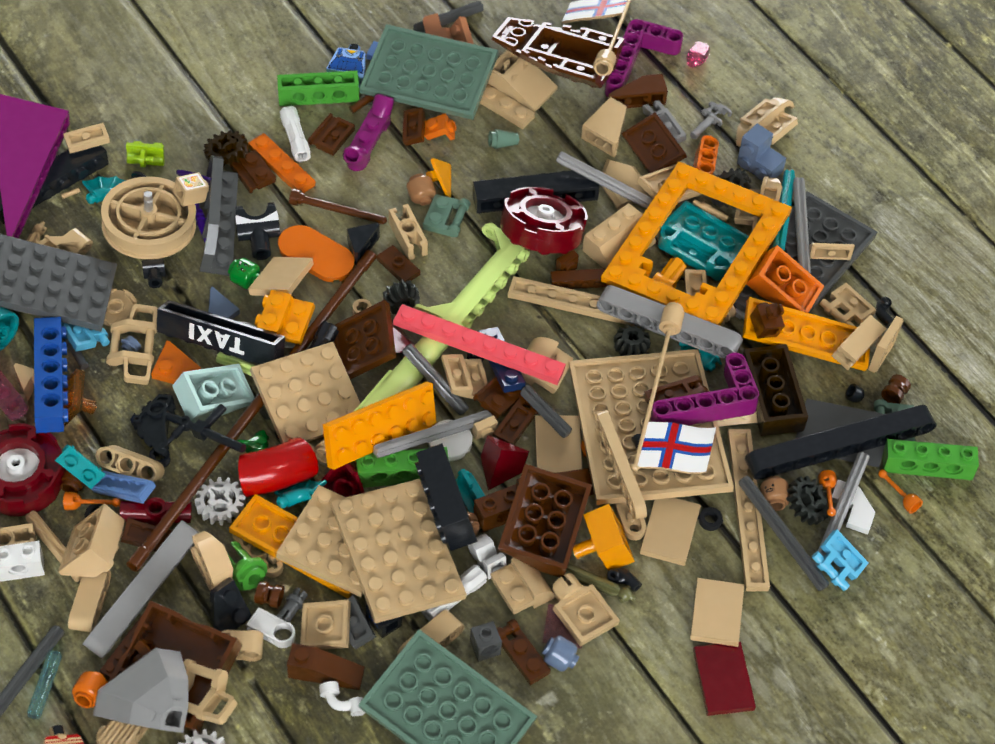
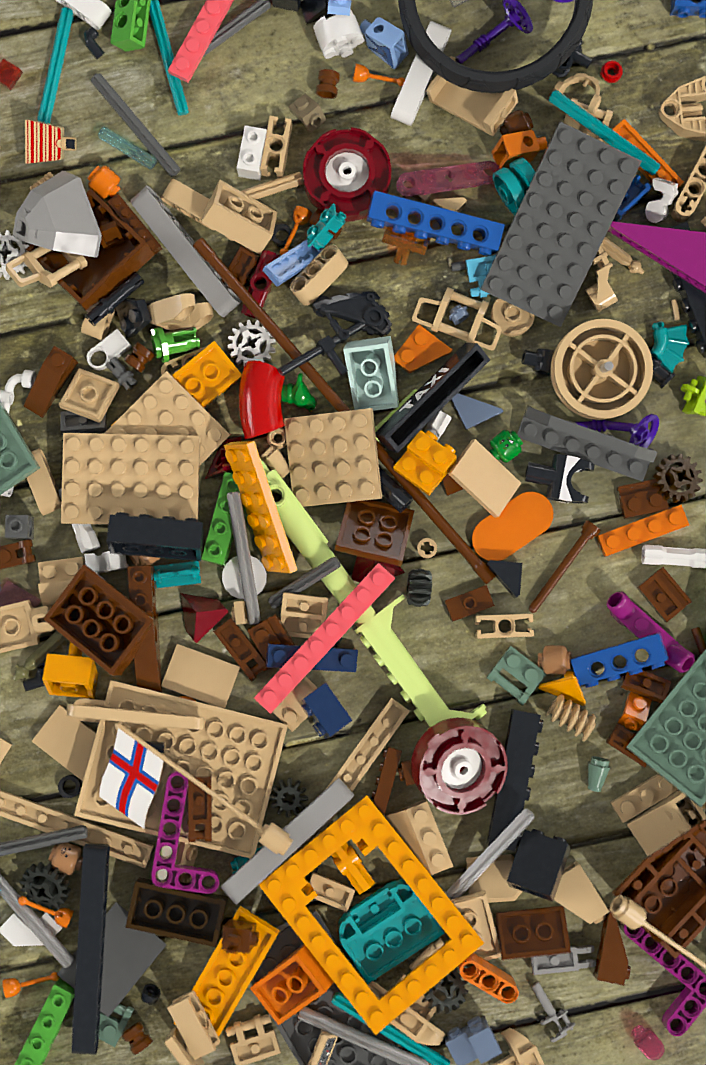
camera: 115 degrees right, 30 degrees up
tan brick [173,172,209,207] -> none
teal arm [274,480,327,509] -> none
dark grey axle [520,385,572,438] -> none
none -> black pin [85,272,145,326]
none -> dark blue brick [301,683,353,738]
none -> black brick [507,829,571,902]
none -> tan piece [545,694,596,742]
none -> blue brick [571,632,669,688]
none -> reddish brown plate [606,723,647,768]

